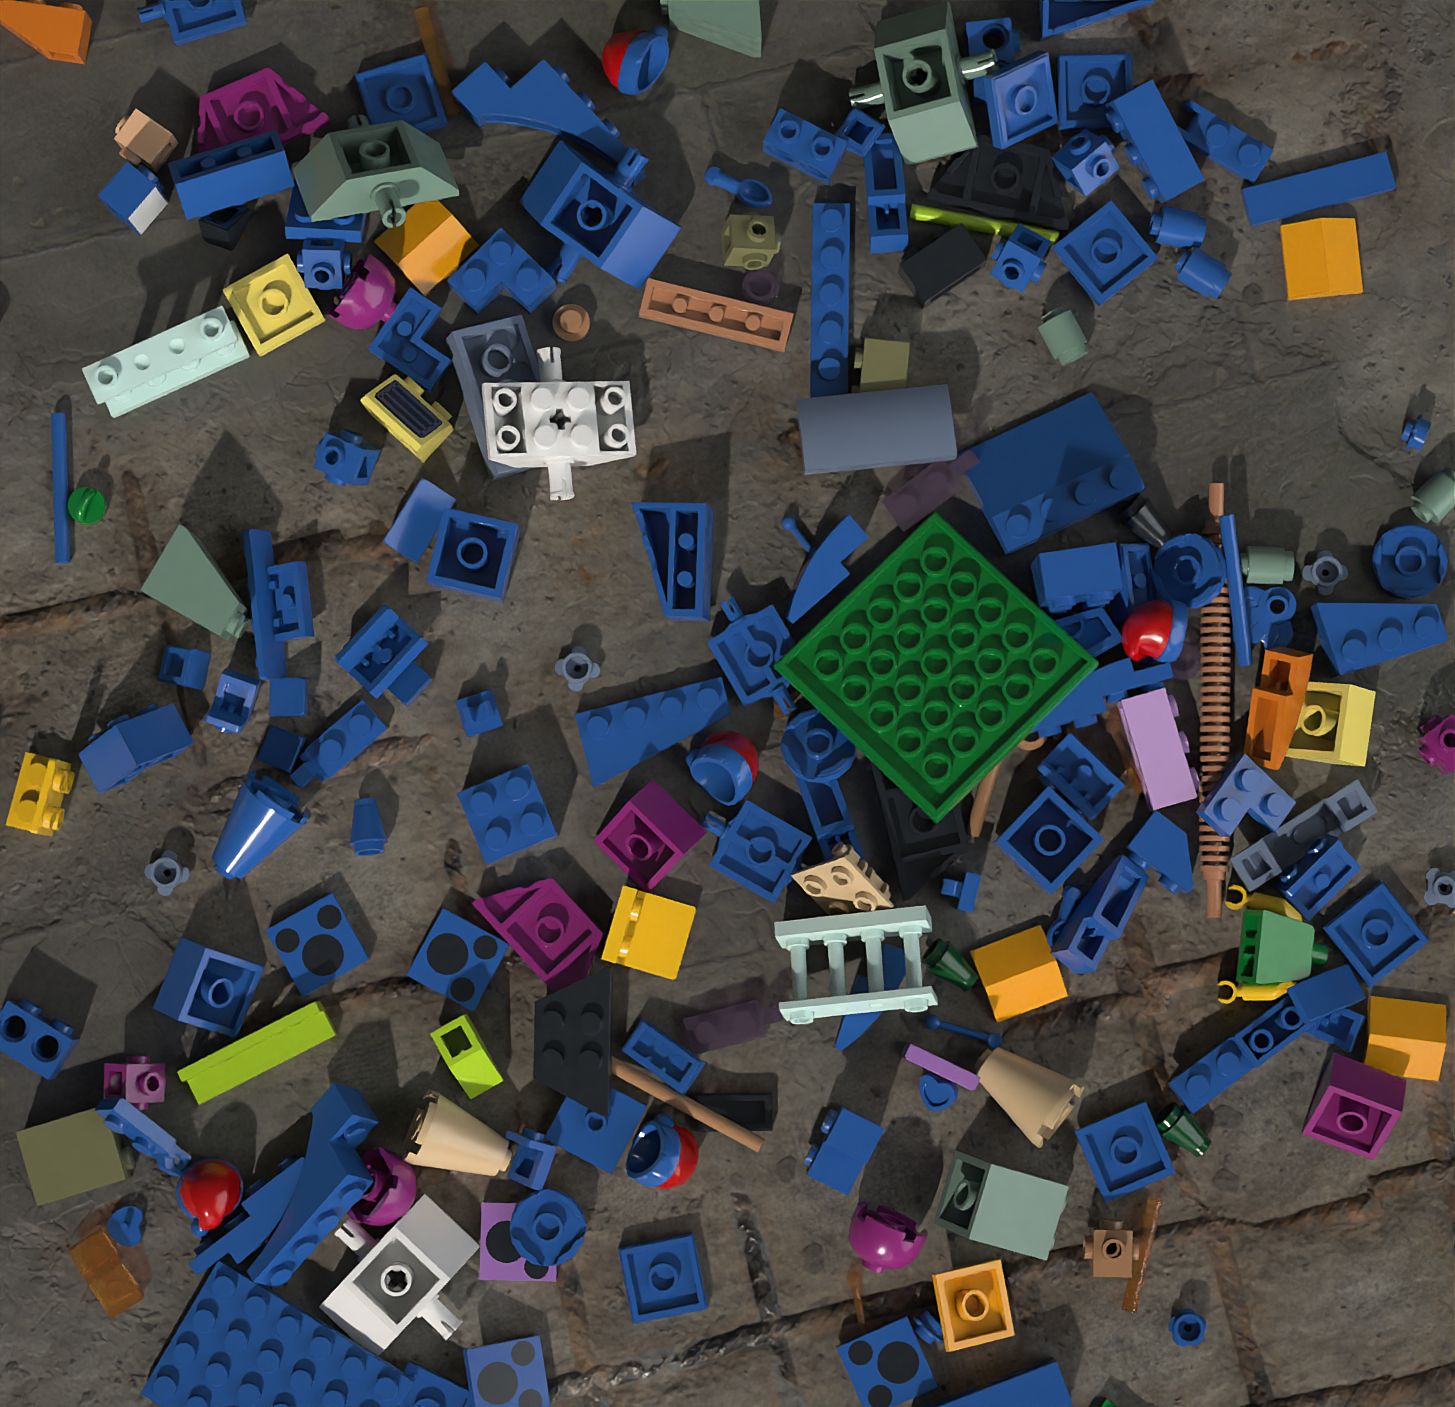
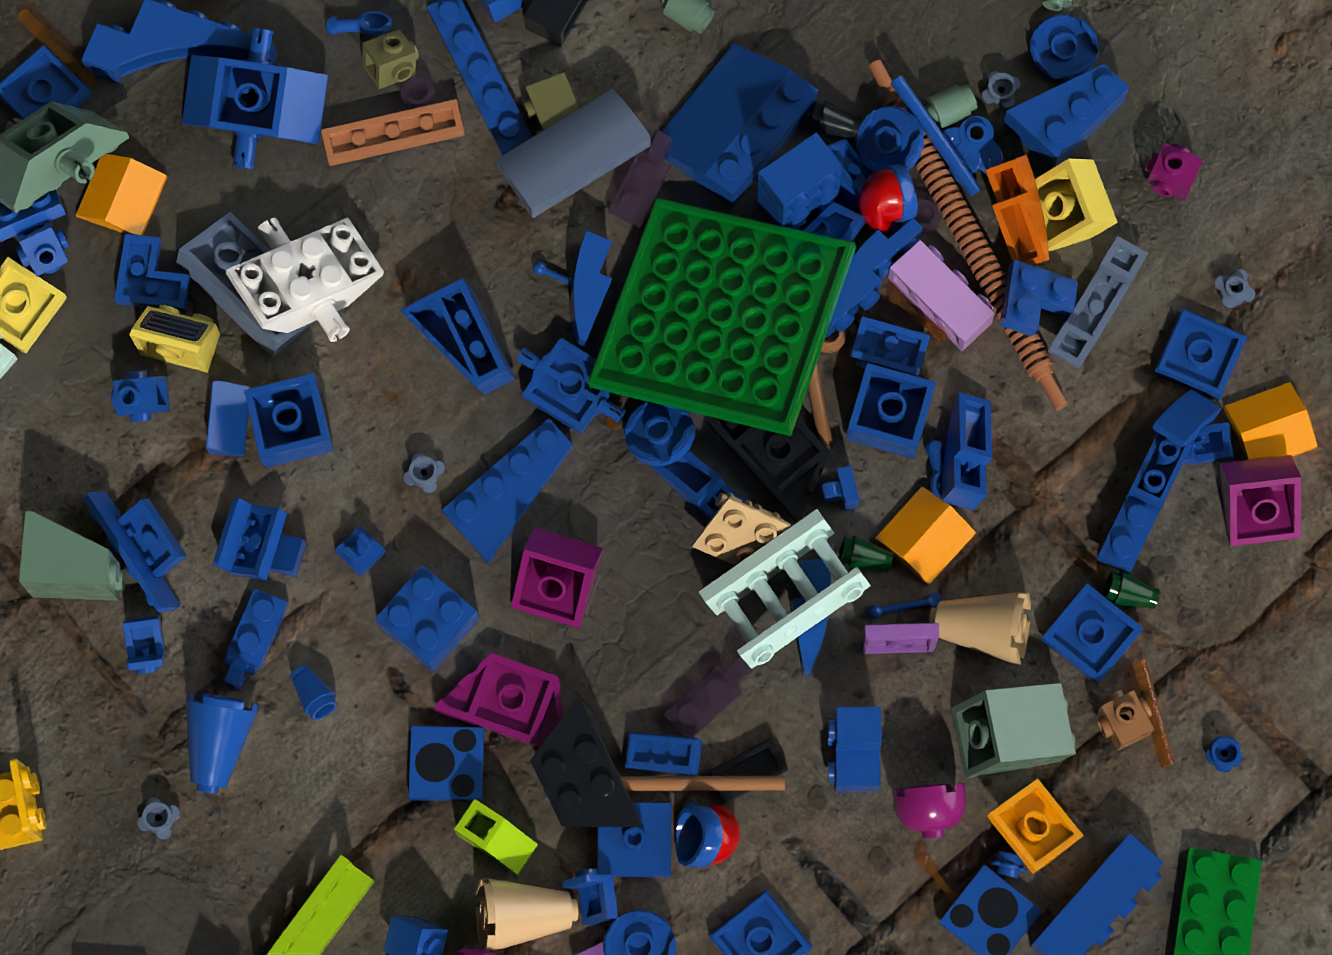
camera: 25 degrees left, 10 degrees down
blue brick [78,703,194,794] -> none
blue slope [153,937,264,1038] -> none
blue slope [158,644,211,690] -> none
blue slope [257,725,307,774] -> none
blue tile [266,893,370,997] -> none
blue slope [269,677,308,717] -> none
magenta cylinder [326,252,398,330] -> none
blue brick [448,228,557,315] -> none
medium nougat plate [552,304,590,342] -> none
yellow bracket [601,885,696,980] -> none
blue piece [685,730,759,806] -> none
blue plate [701,800,812,904] -> none
blue piece [919,1072,958,1111] -> none
blue slope [1124,810,1194,895] -> none
green torso [1216,885,1328,1004] -> none
blue bracket [1274,834,1362,921] -> none

